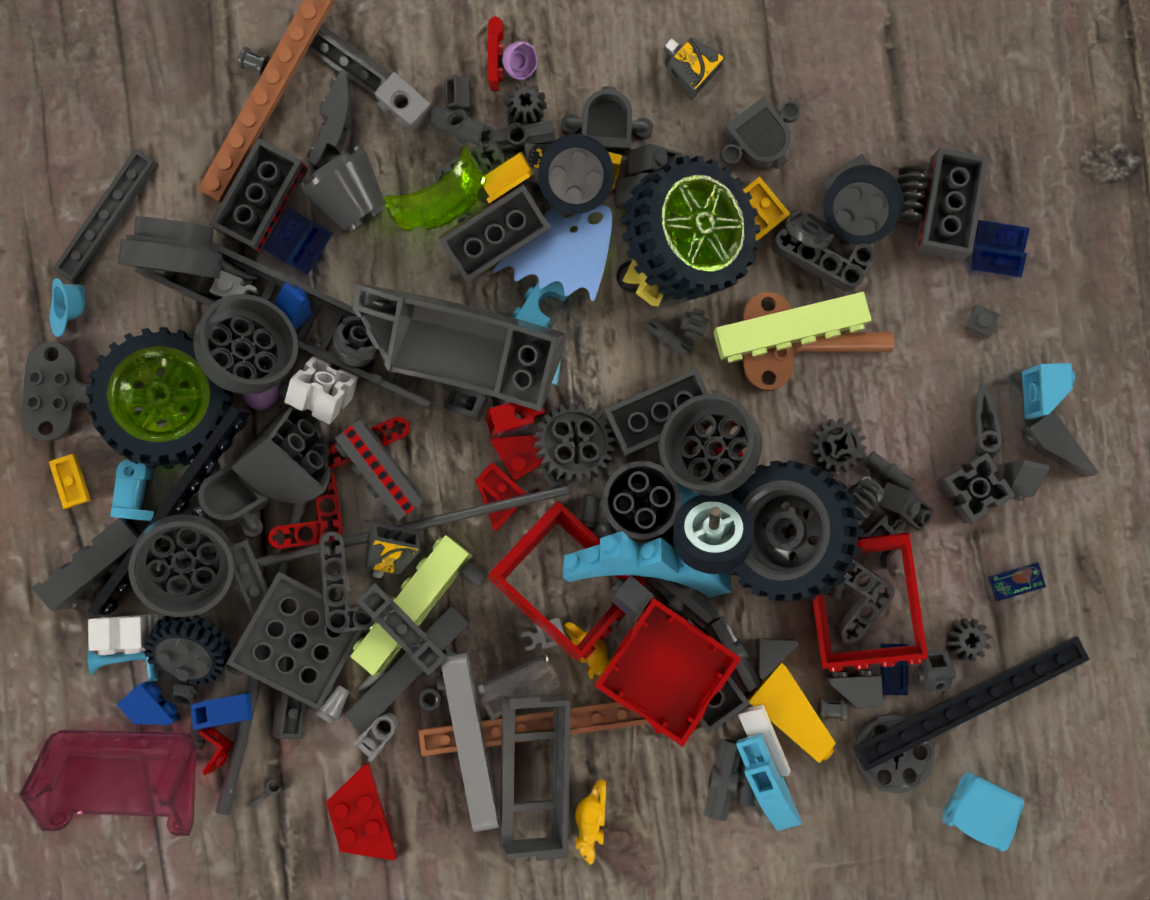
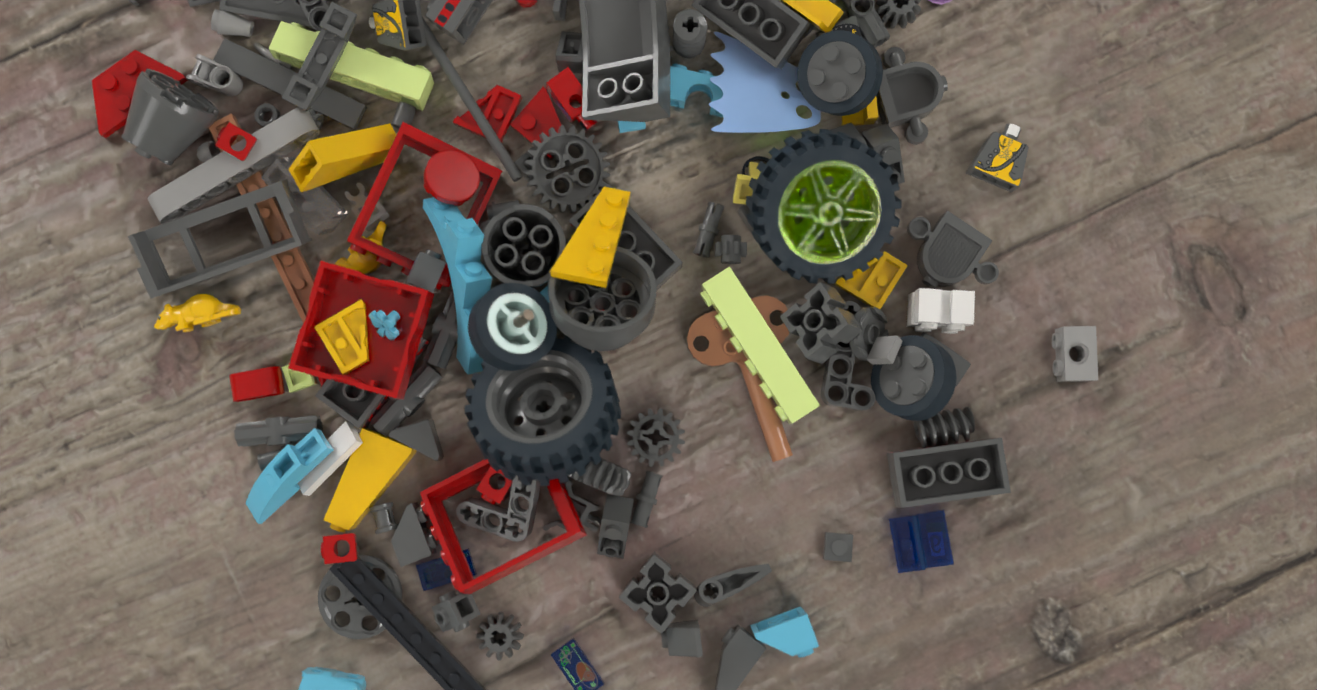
camera: 70 degrees right, 0 degrees up
none -> dark grey cone [121,69,219,165]
none -> light grey hinge [197,141,220,163]
none -> red bracket [215,122,257,161]
none -> red beam [229,366,285,402]
none -> yellowish green tile [282,365,318,393]
none -> yellow slope [288,123,397,192]
none -> yellow wing [315,299,369,375]
none -> red bracket [321,533,357,564]
none -> medium azure plant [369,310,401,340]
none -> red tile [424,150,480,206]
none -> red bracket [476,466,513,505]
none -> yellow wing [551,187,631,288]
none -> dark grey piece [672,9,707,59]
none -> dark grey brick [780,282,863,364]
none -> light grey tile [867,336,903,365]
none -> white brick [907,288,975,334]
none -> light grey brick [1052,326,1098,382]

